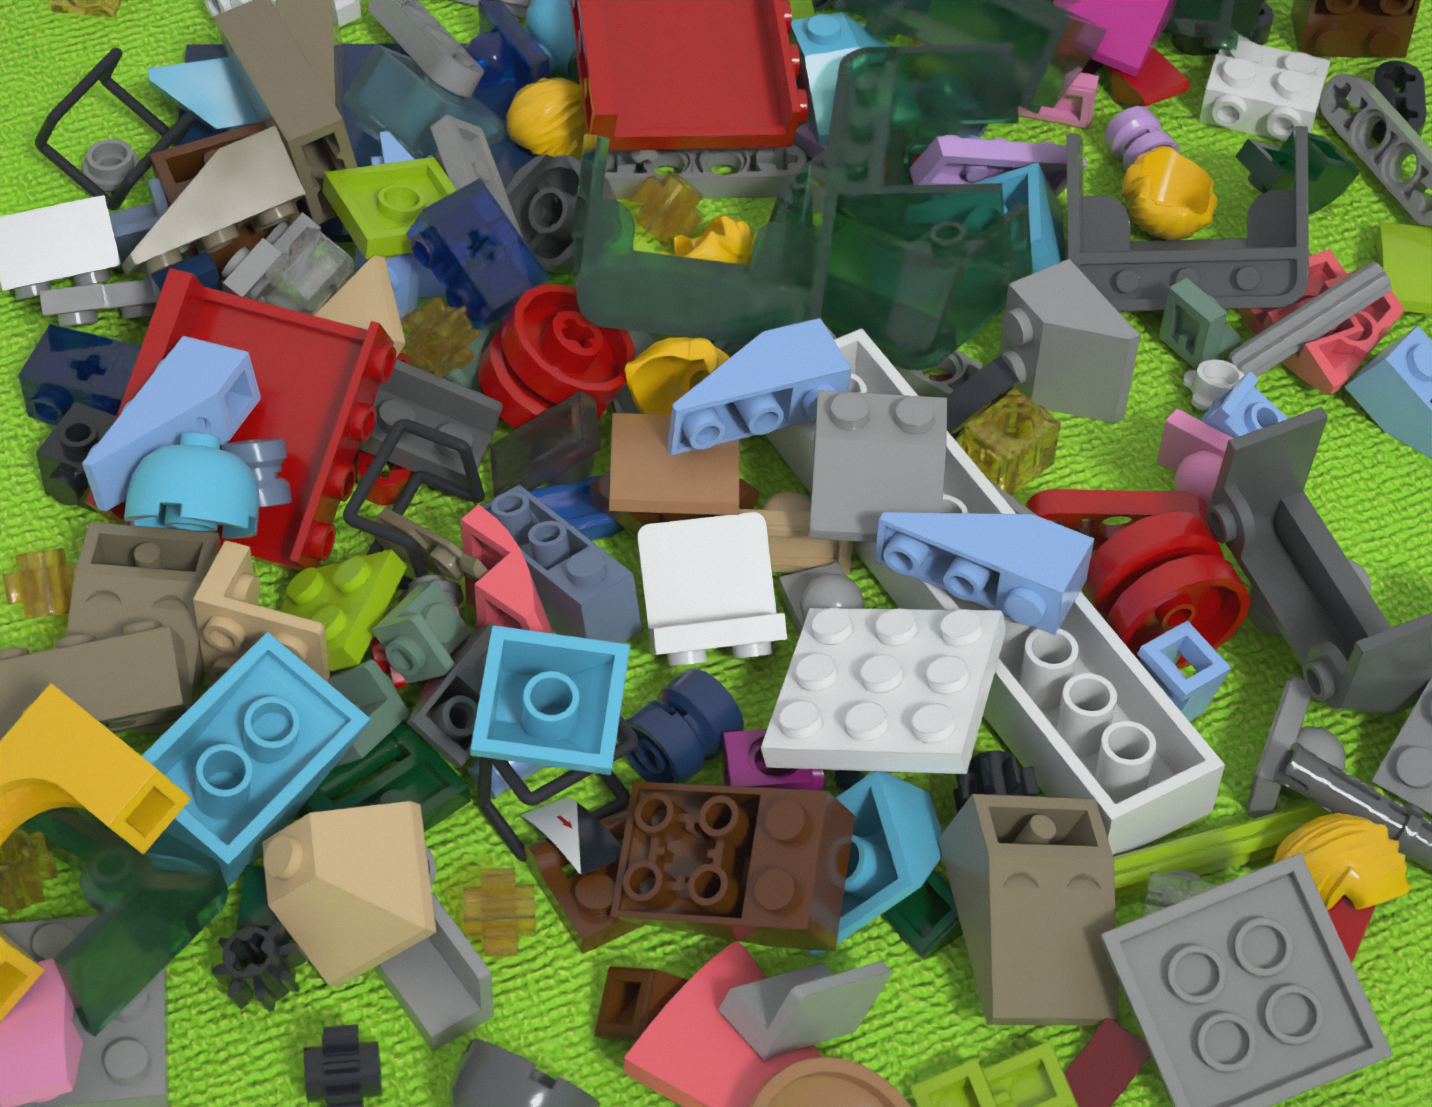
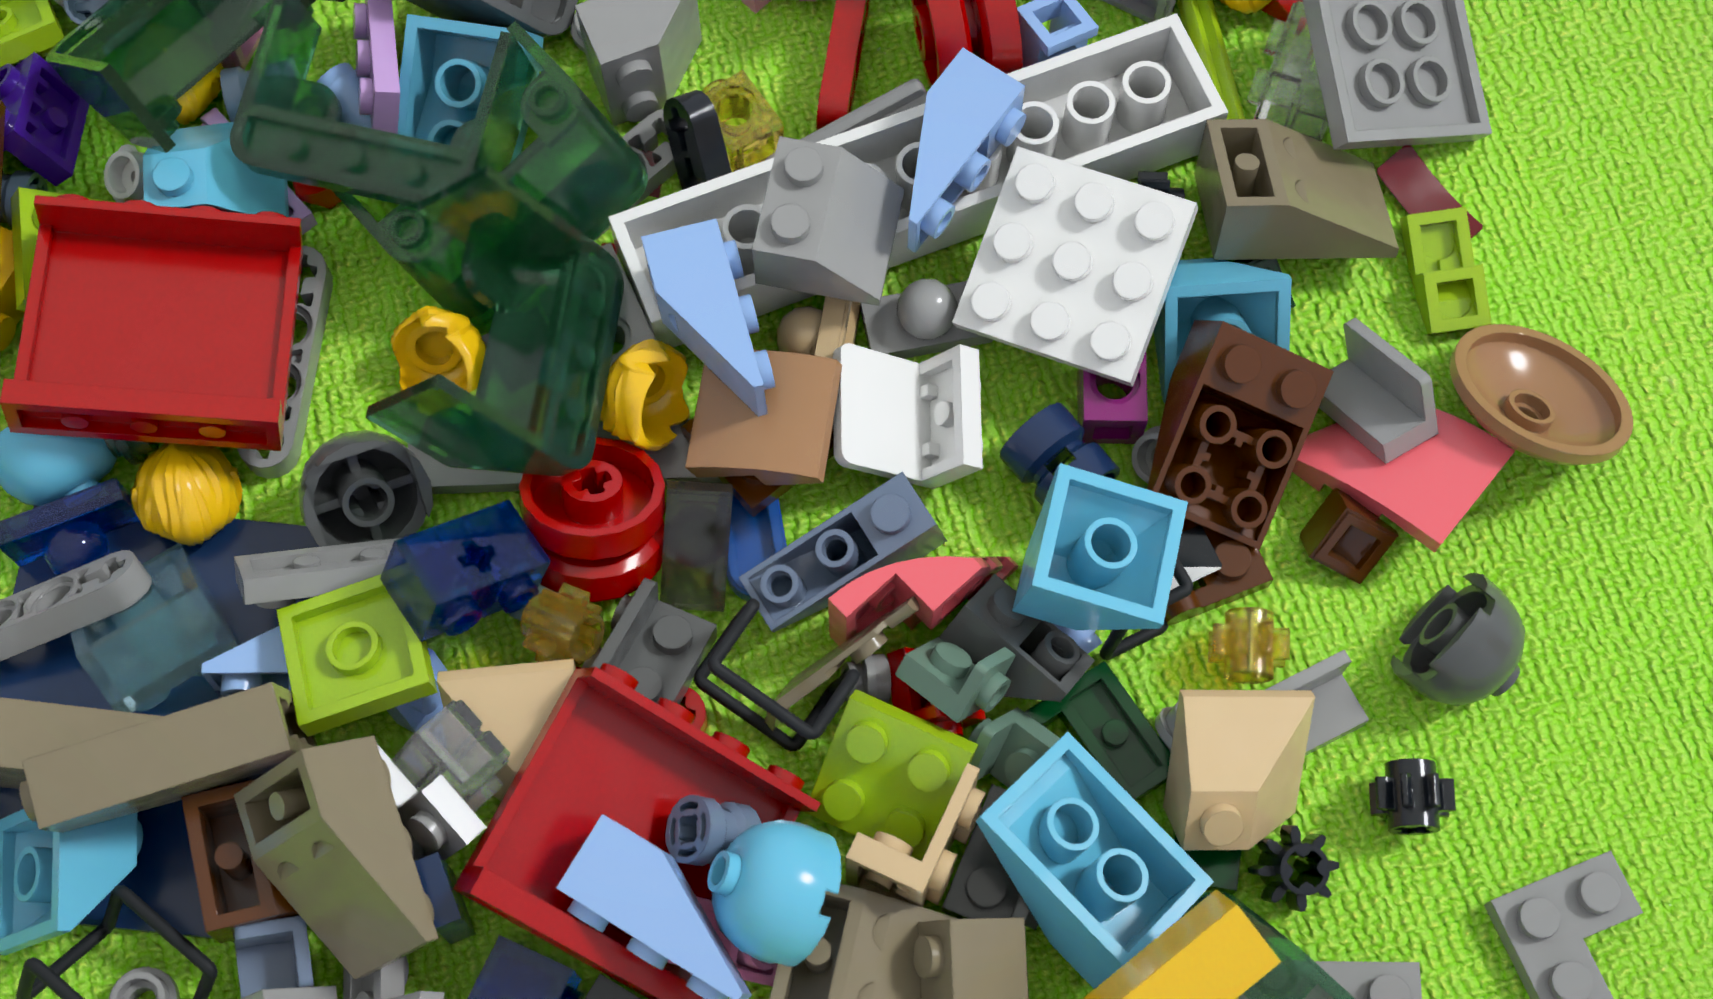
camera: 80 degrees left, 20 degrees up
clear yellow gear [632,171,706,244] -> none

